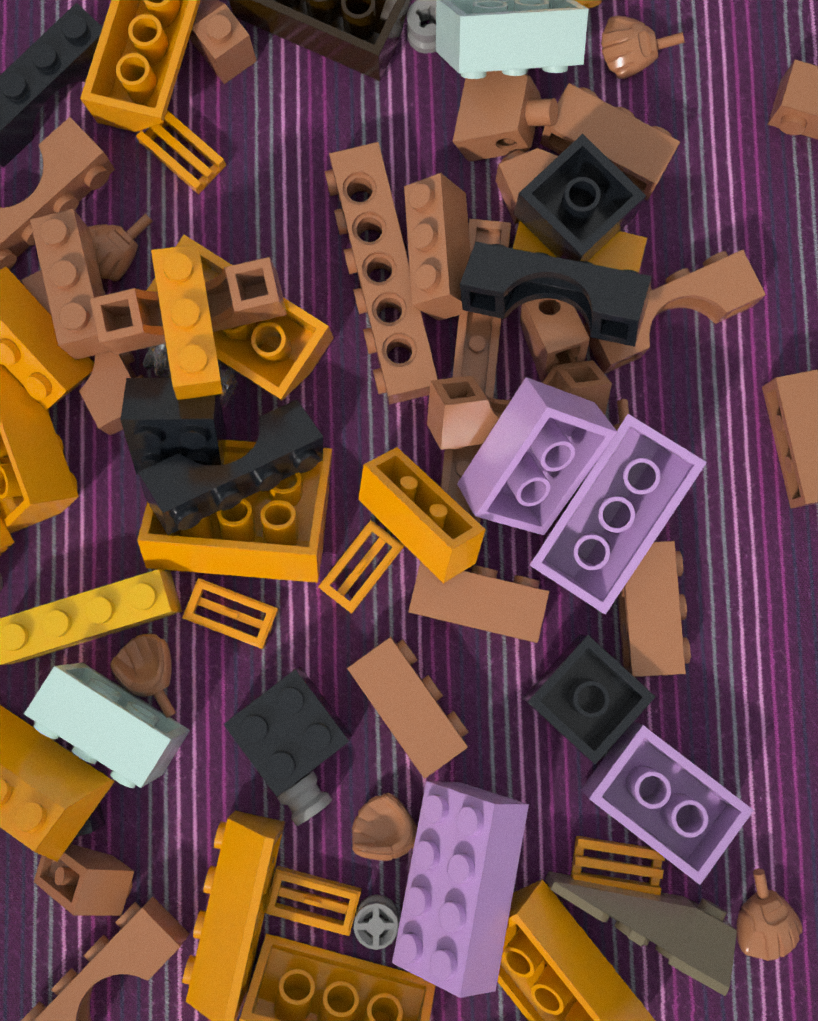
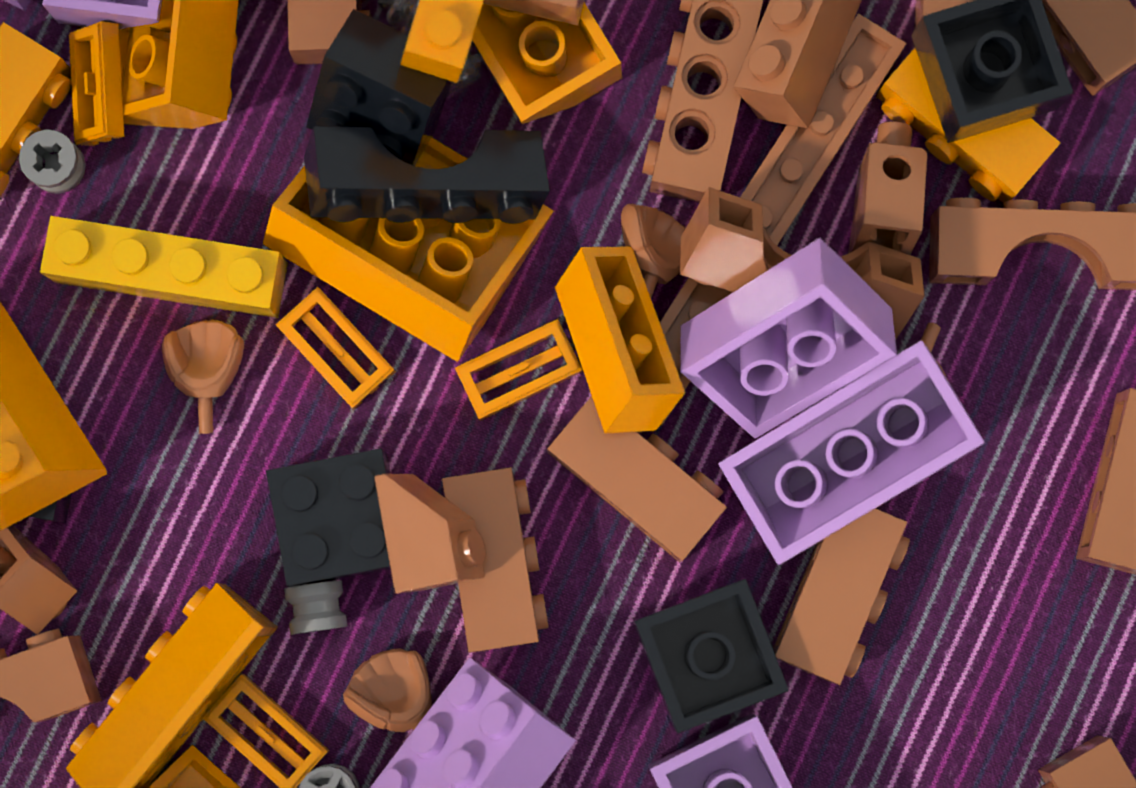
camera: 25 degrees right, 0 degrees up
light aqua brick [24,663,190,788] -> none
black arch [460,242,652,347] -> none
none -> nougat slope [374,474,485,594]
none -> nougat piece [621,203,686,298]

